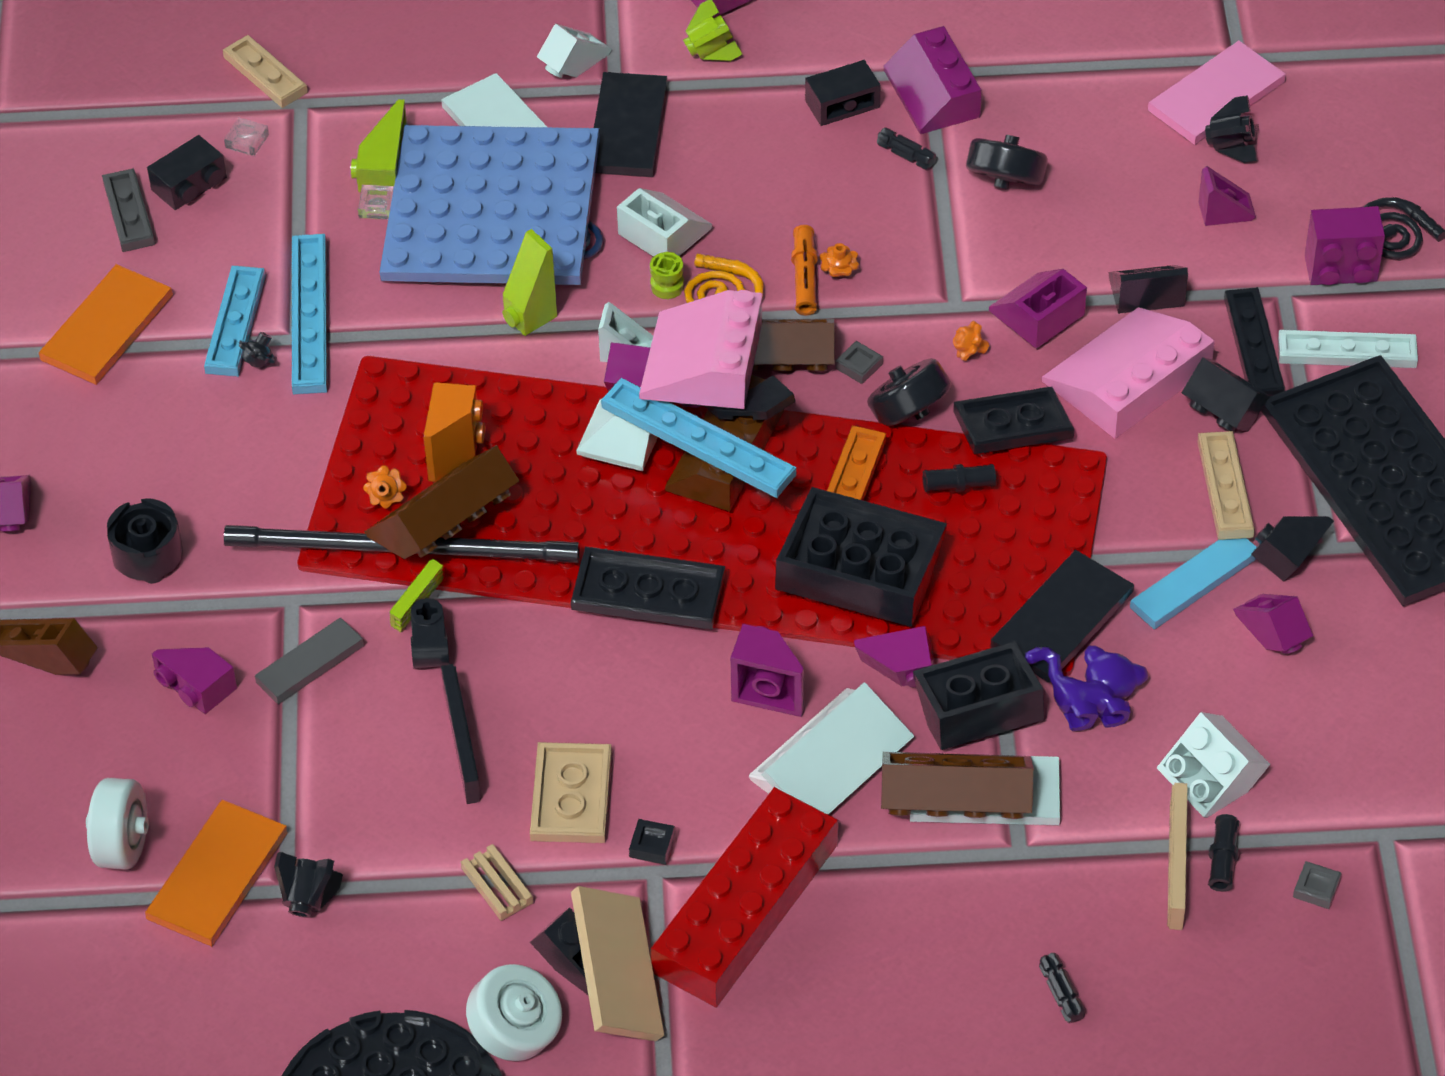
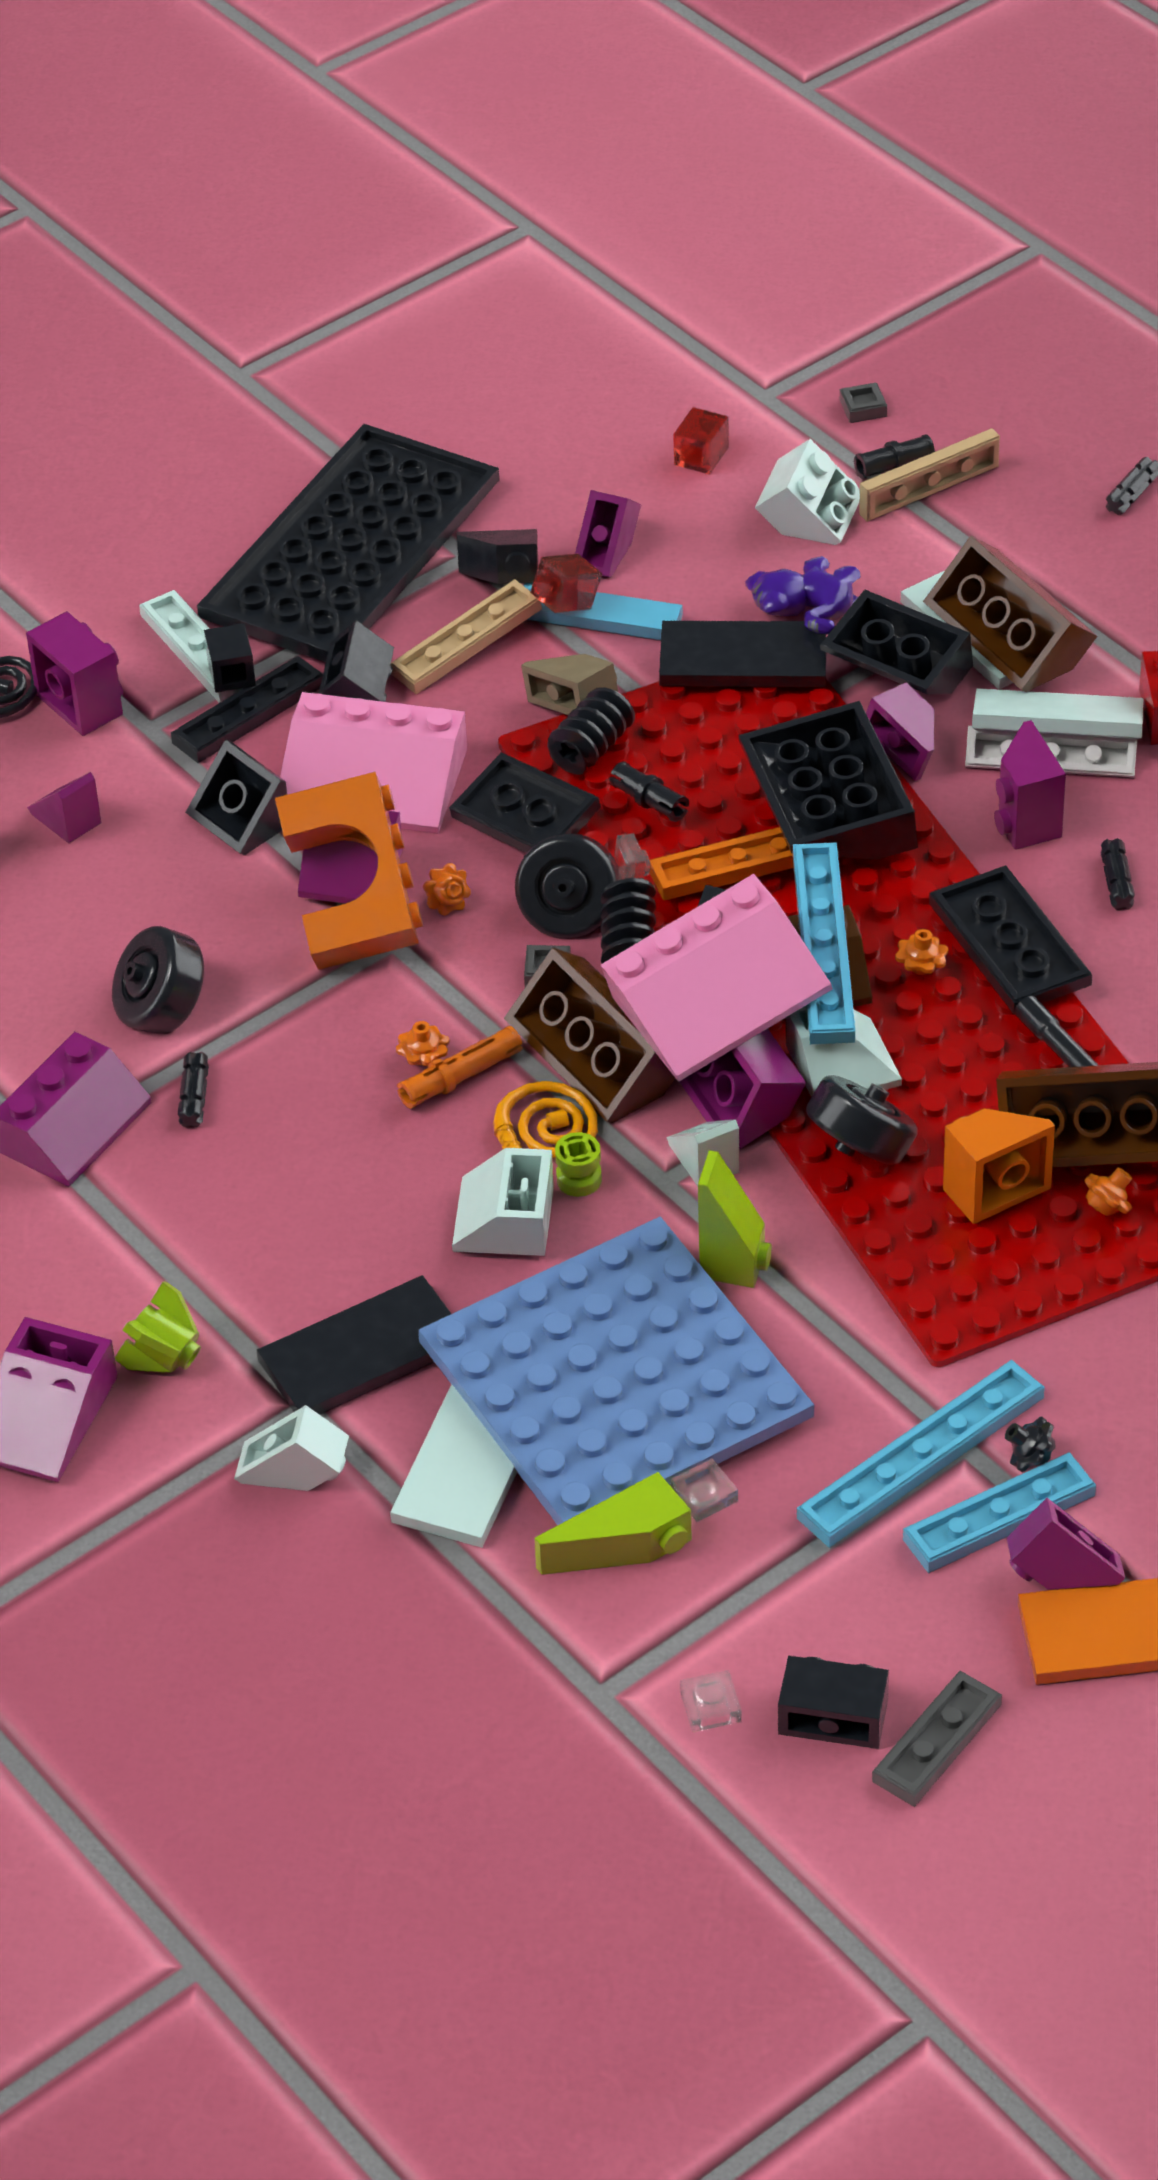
camera: 125 degrees left, 5 degrees down
tan tile [223,35,308,108] -> none
black brick [805,60,880,126] -> none
none -> black brick [204,623,256,693]
none -> orange arch [275,771,423,970]
none -> dark tan slope [521,654,619,715]
none -> clear red brick [530,553,603,613]
none -> black piece [548,687,636,775]
none -> black piece [601,878,656,964]
none -> clear plate [614,833,650,879]
none -> clear red brick [673,407,729,475]
none -> black wheel [806,1075,918,1165]
none -> orange plant [895,929,948,975]
none -> magenta slope [1007,1498,1125,1590]
none -> black axle [1100,838,1135,910]

